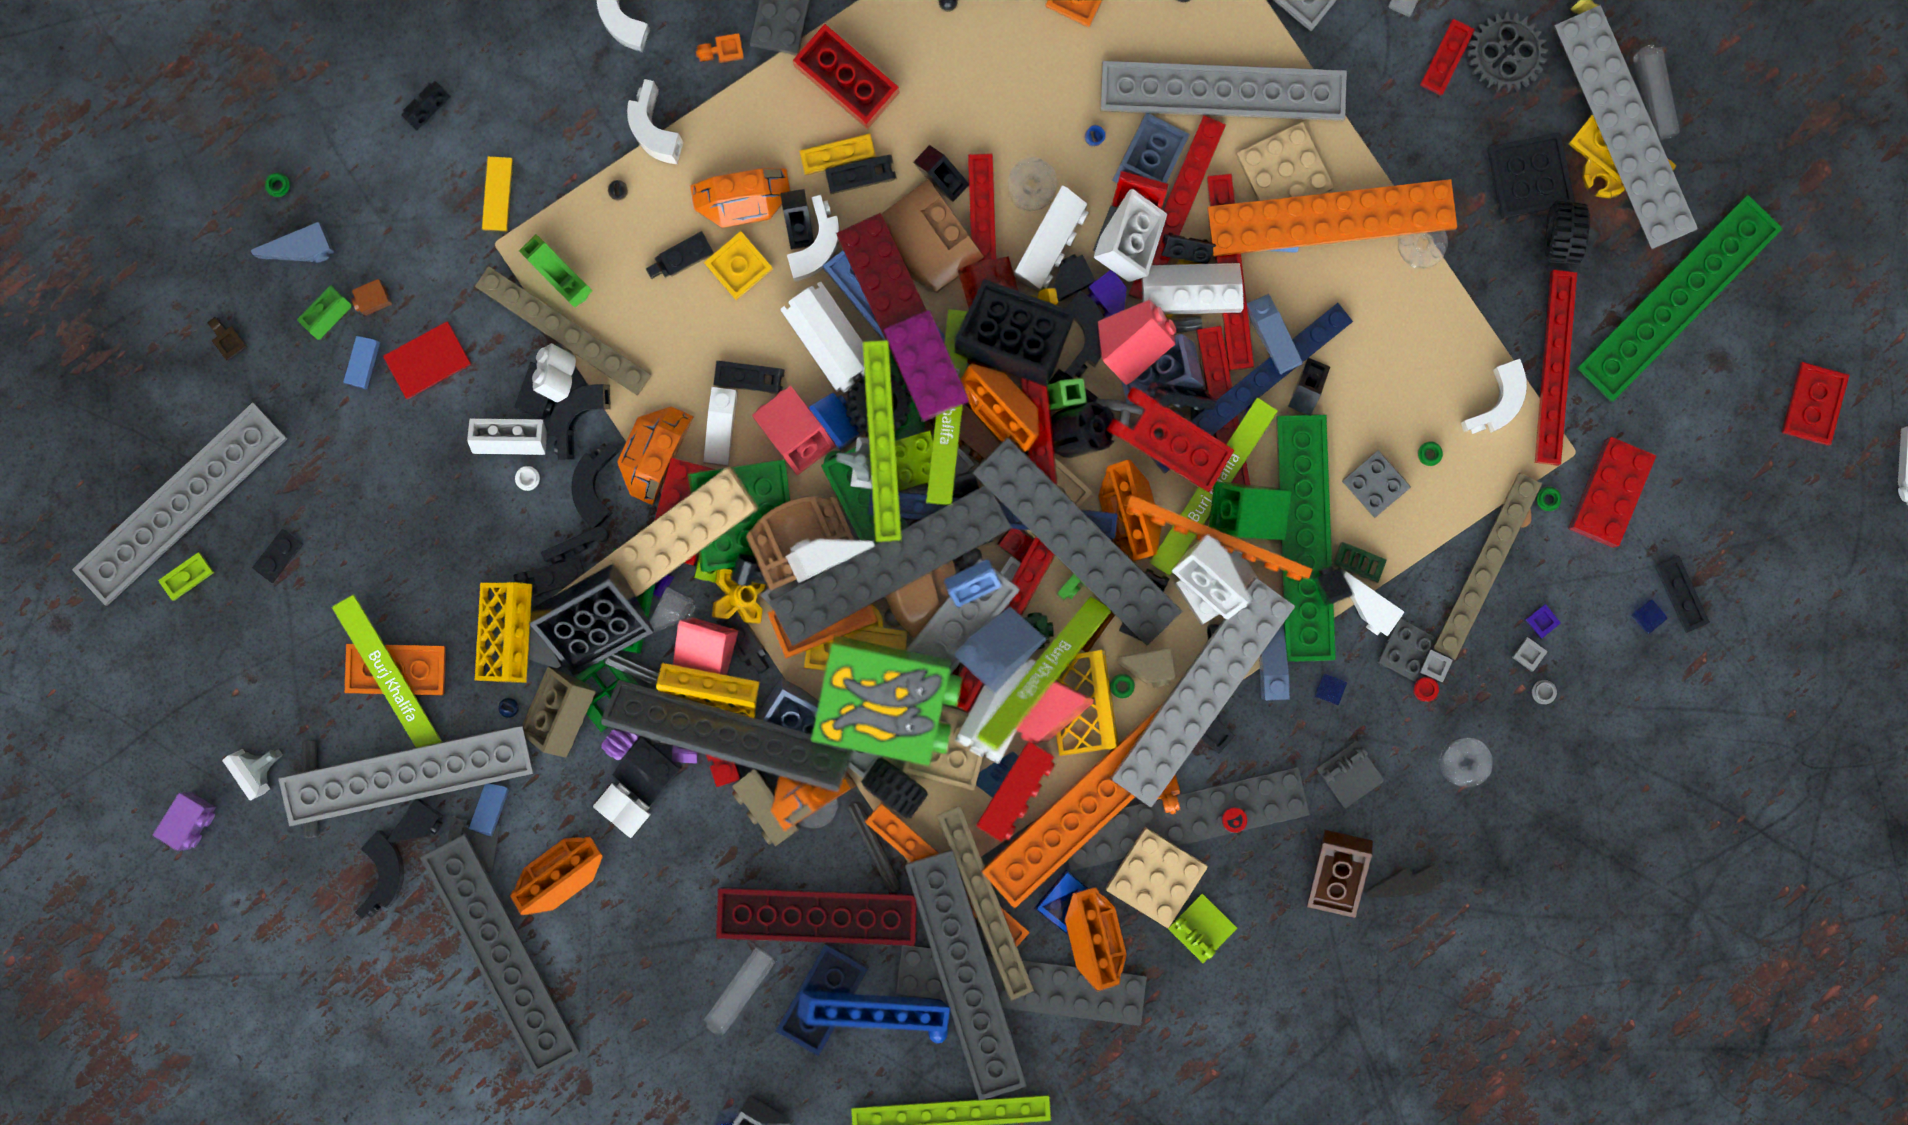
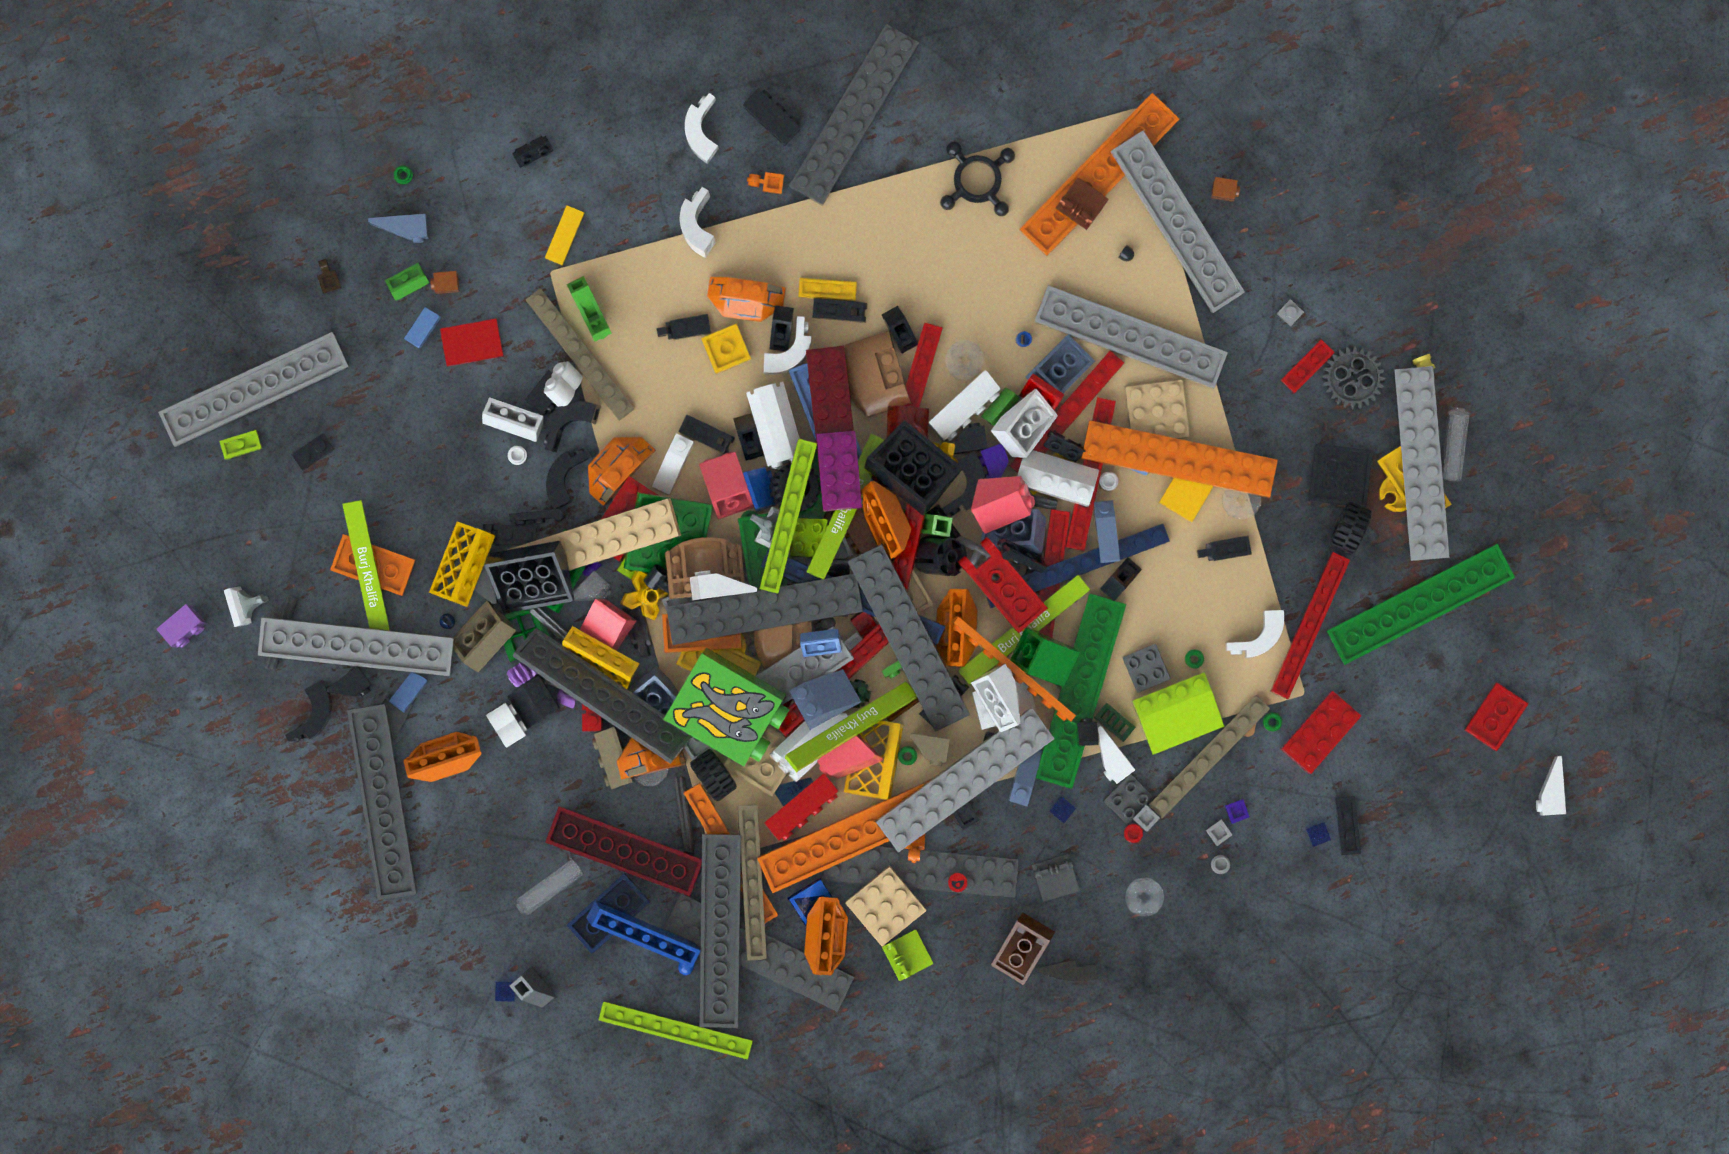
camera: 20 degrees right, 0 degrees up
black hinge [608,180,628,201] -> none
red brick [793,24,899,130] -> none
none -> black slope [733,413,764,461]
none -> bright green slope [981,387,1020,426]
none -> white plate [1099,472,1118,491]
none -> lime slope [1131,672,1224,755]
none -> yellow tile [1159,478,1213,523]
none -> black hinge [1197,536,1252,561]

